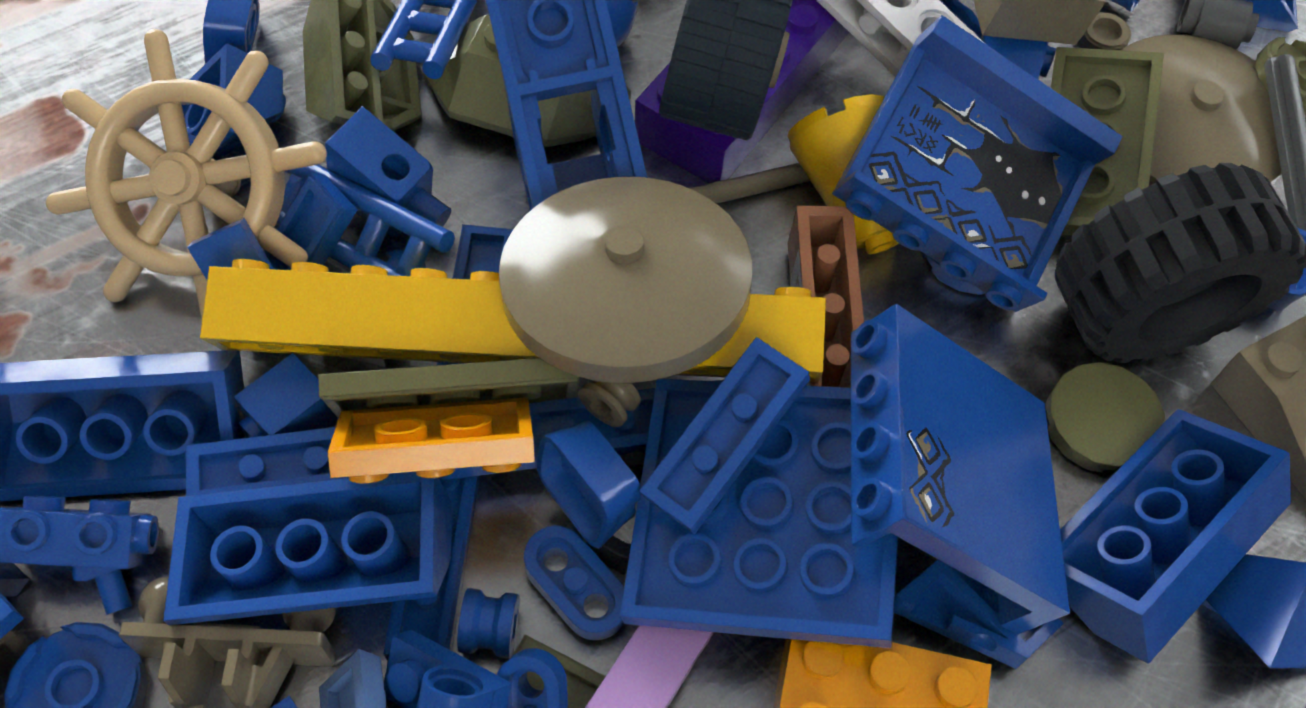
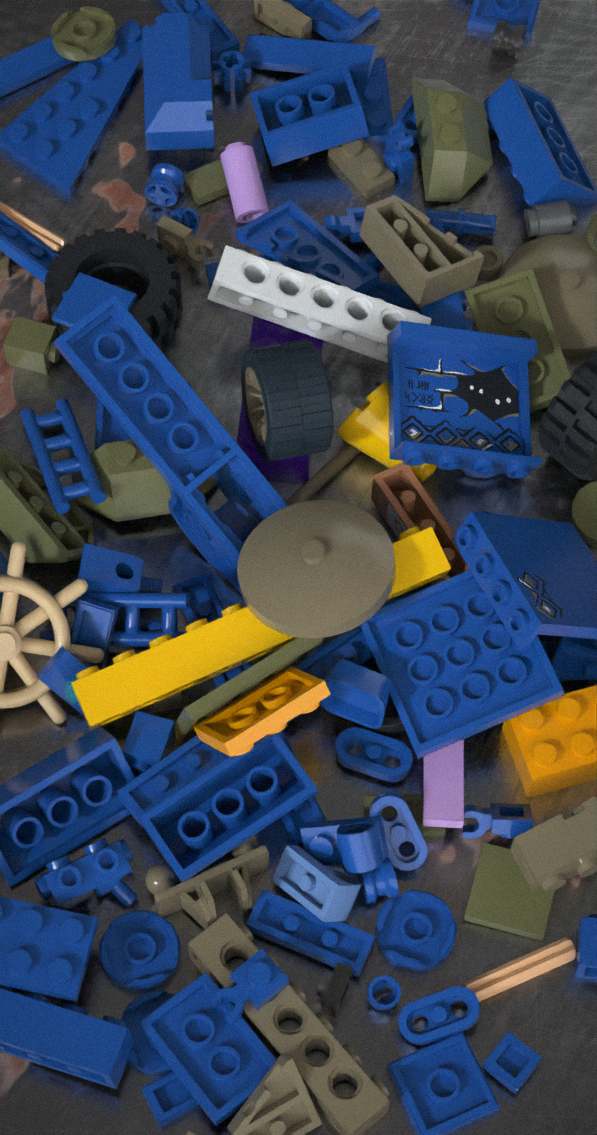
camera: 25 degrees left, 0 degrees up
blue wheel [457,588,520,658] -> none
dark tan bush [579,380,641,427] -> none
blue plate [639,337,810,535] -> none

